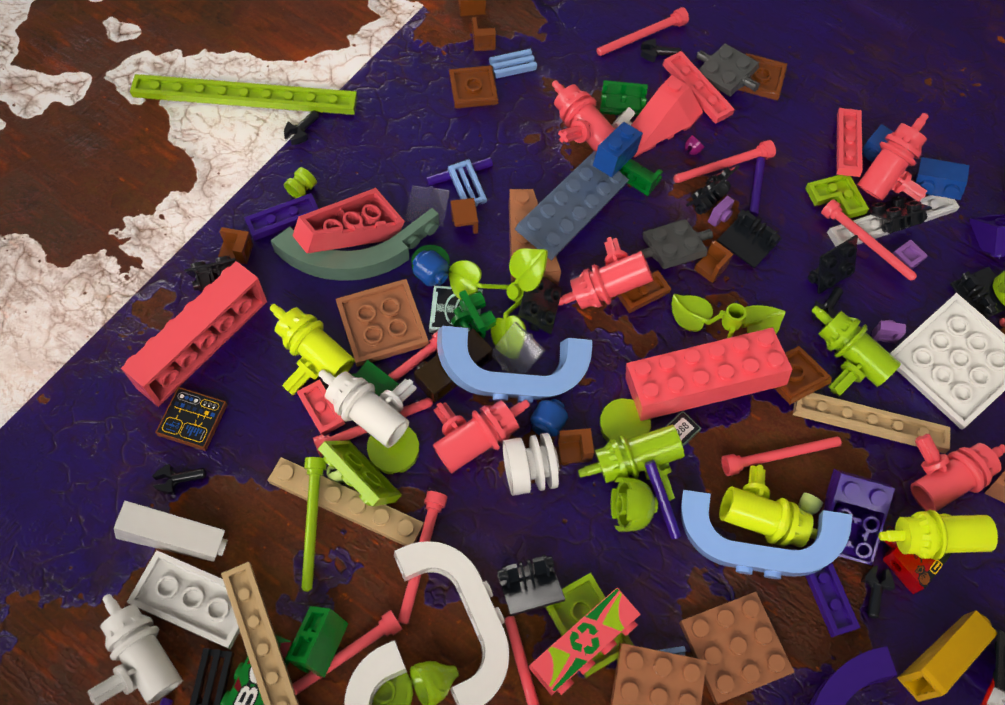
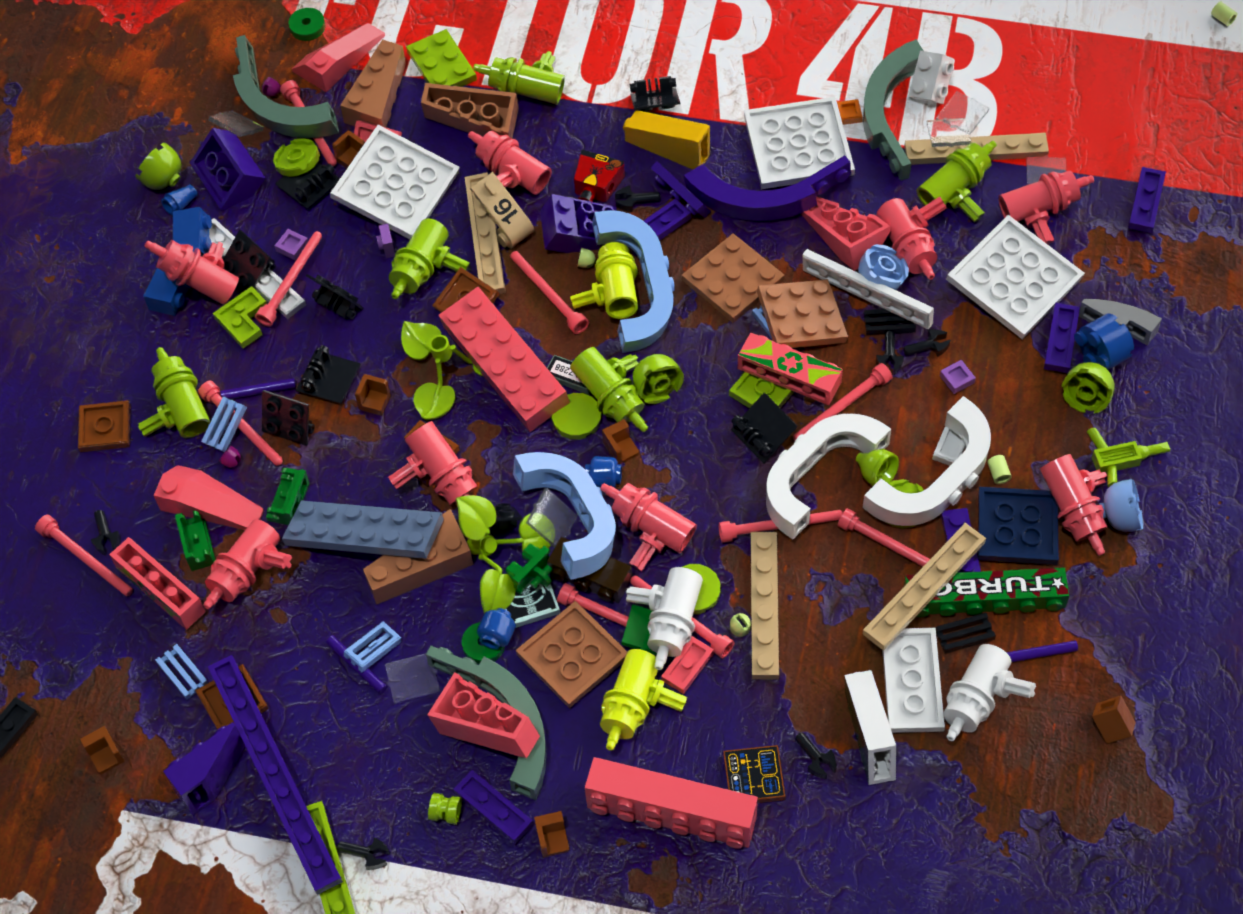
camera: 105 degrees left, 5 degrees down
black hinge [184,256,239,292] -> none
green hinge [285,606,349,677] -> none
lime piece [301,457,327,592] -> none
lime plate [318,440,402,507] -> none
dark orange panel [451,198,478,234] -> none
dark orange panel [472,17,496,51] -> none
white wheel [502,433,559,496] -> none
blue brick [593,122,643,177] -> none
white plate [612,107,635,129] -> none
dark grey plate [636,219,713,269] -> none
dark purple bar [645,460,681,539] -> none
coral plate [663,51,735,124] -> none
dark grey plate [697,44,760,97] -> none
medium lavender plate [708,195,734,227] -> none
black bar [812,287,843,327] -> none
coral plate [837,108,863,177] -> none
neon yellow piece [878,510,998,560] -> none
none -> coral brick [109,537,206,630]
none -> lime piece [138,347,211,438]
none -> blue cone [161,184,198,215]
none -> dark purple slope [163,722,245,816]
none -> light blue tile [201,397,247,452]
none -> dark purple plate [208,655,343,895]
none -> tan door [470,172,534,248]
none -> dark purple plate [651,161,711,218]

